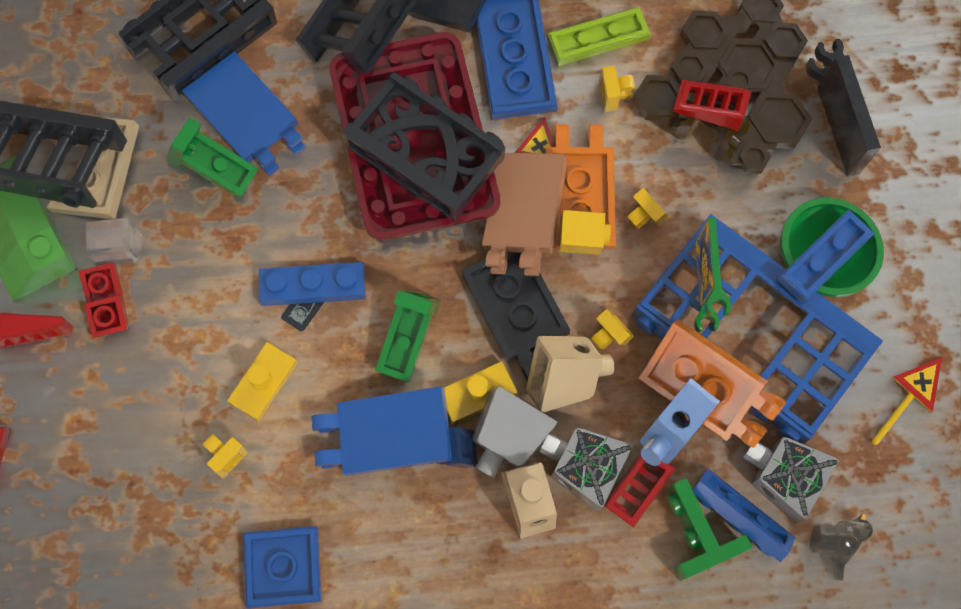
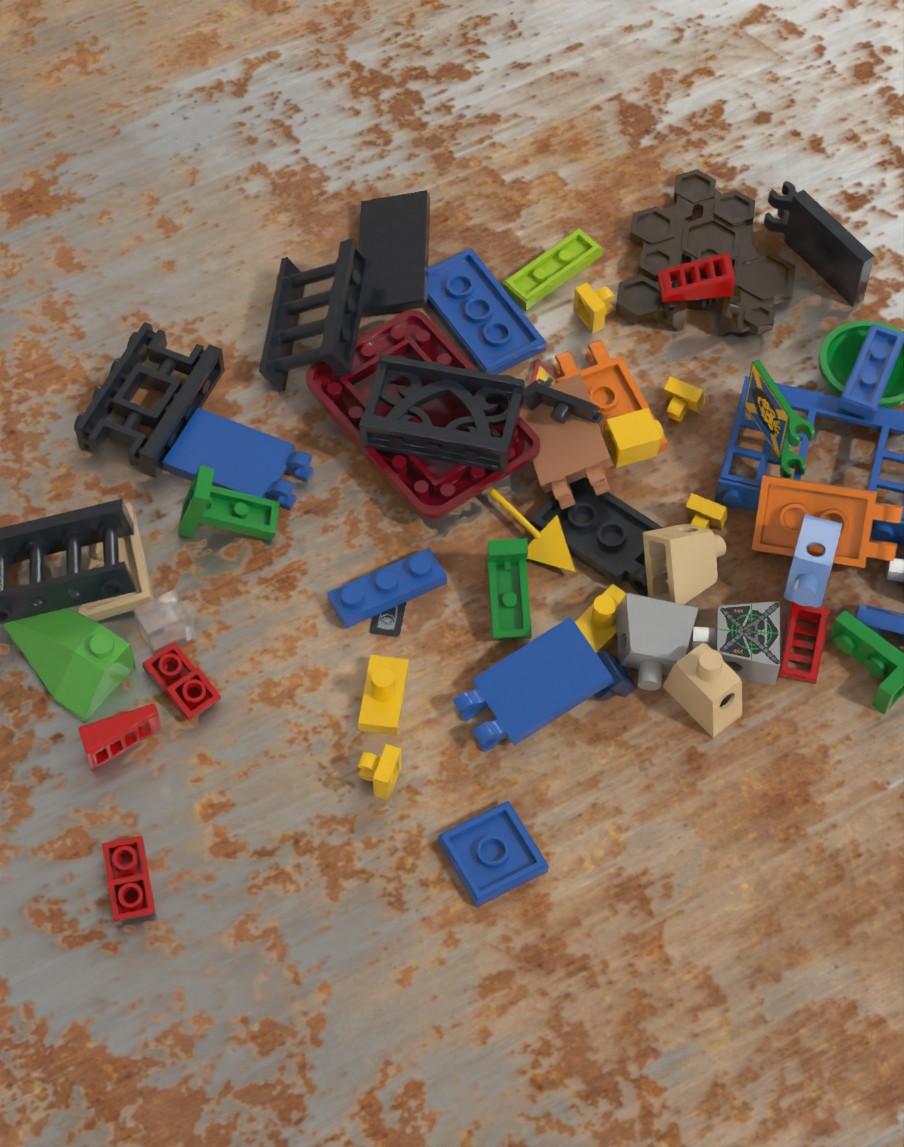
camera: 20 degrees left, 15 degrees down
none -> yellow piece [489,489,576,573]
none -> black piece [523,380,604,424]

